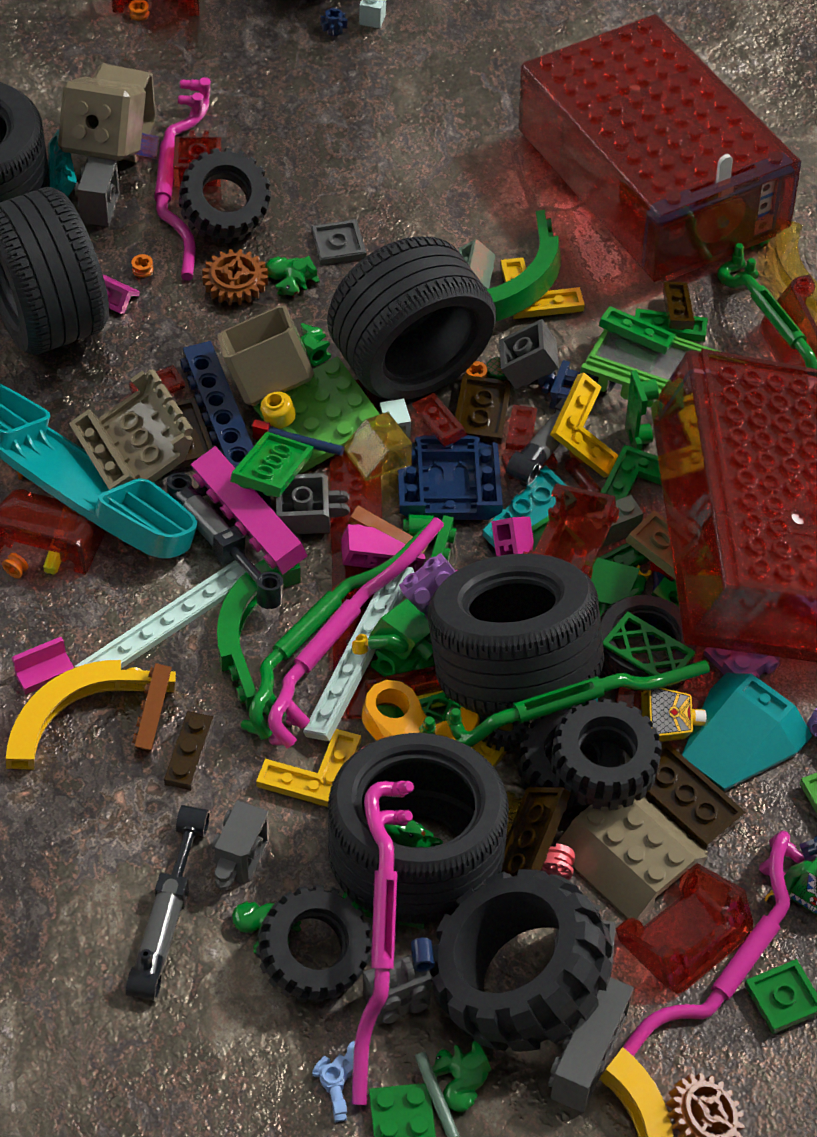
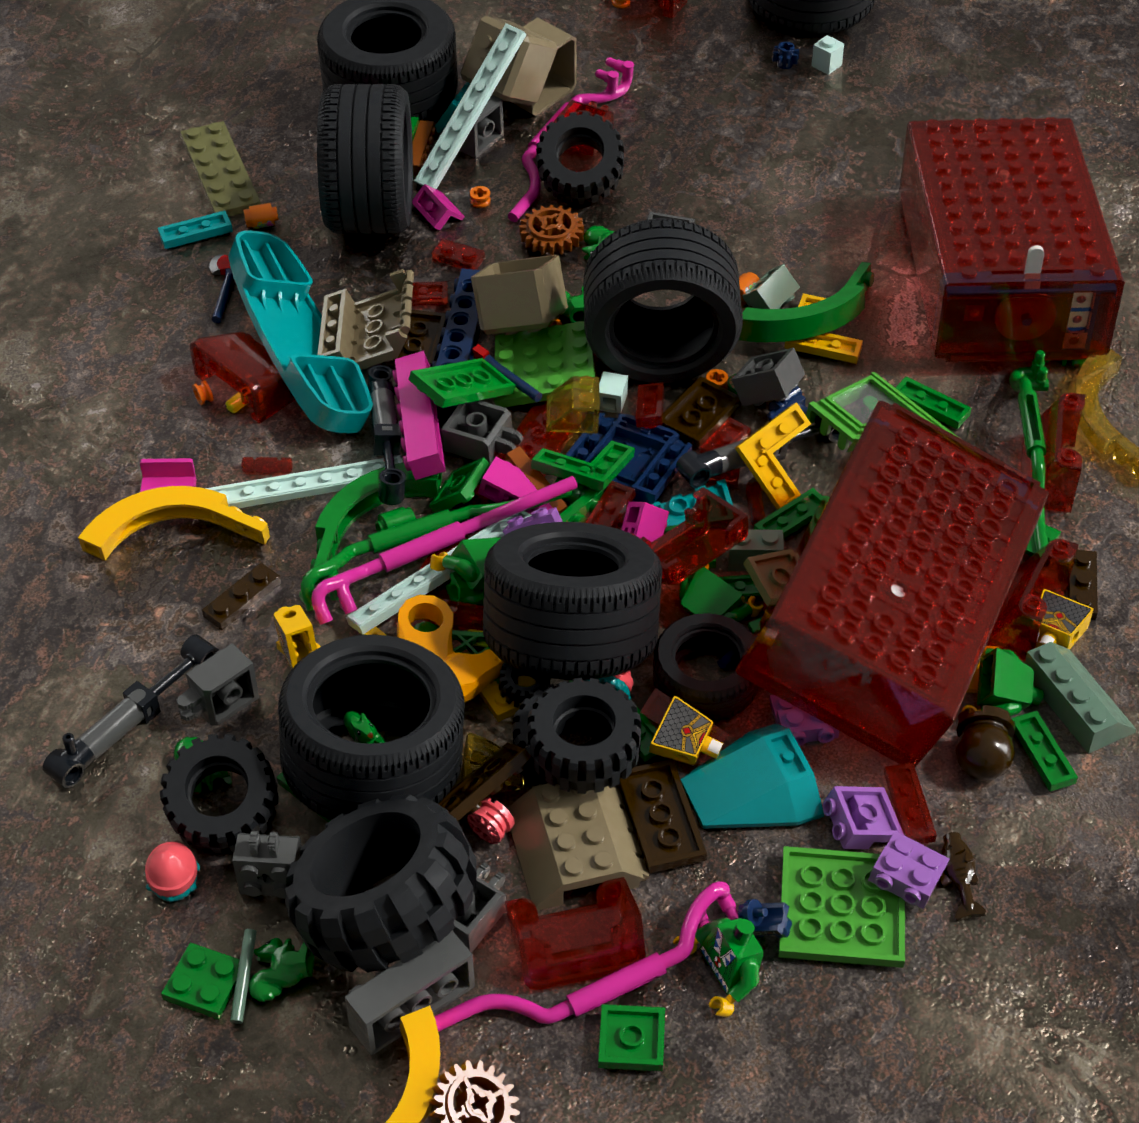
camera: 30 degrees right, 5 degrees down
dark orange piece [132,663,172,752] -> none
clear pink tile [136,133,159,159] -> none
yellow head [260,392,296,429] -> none
light blue piece [312,1041,355,1122] -> none
dark pink piece [352,781,414,1105] -> none
dark blue hinge [411,938,434,972] -> none
green piece [419,660,710,747] -> none
green plate [599,306,676,355] -> none
green window [603,611,696,687] -> none
green brick [625,370,659,450] -> none
dark brown plate [662,281,695,330] -> none
none -> coral hair [144,842,200,902]
none -> clear red axle [241,457,293,473]
none -> yellow torso [273,605,317,669]
none -> green brick [375,507,416,532]
none -> light aqua tile [414,23,527,189]
none -> green plate [429,457,491,513]
none -> clear red plate [432,238,485,270]
none -> green plate [531,440,635,491]
none -> clear red plate [586,481,636,528]

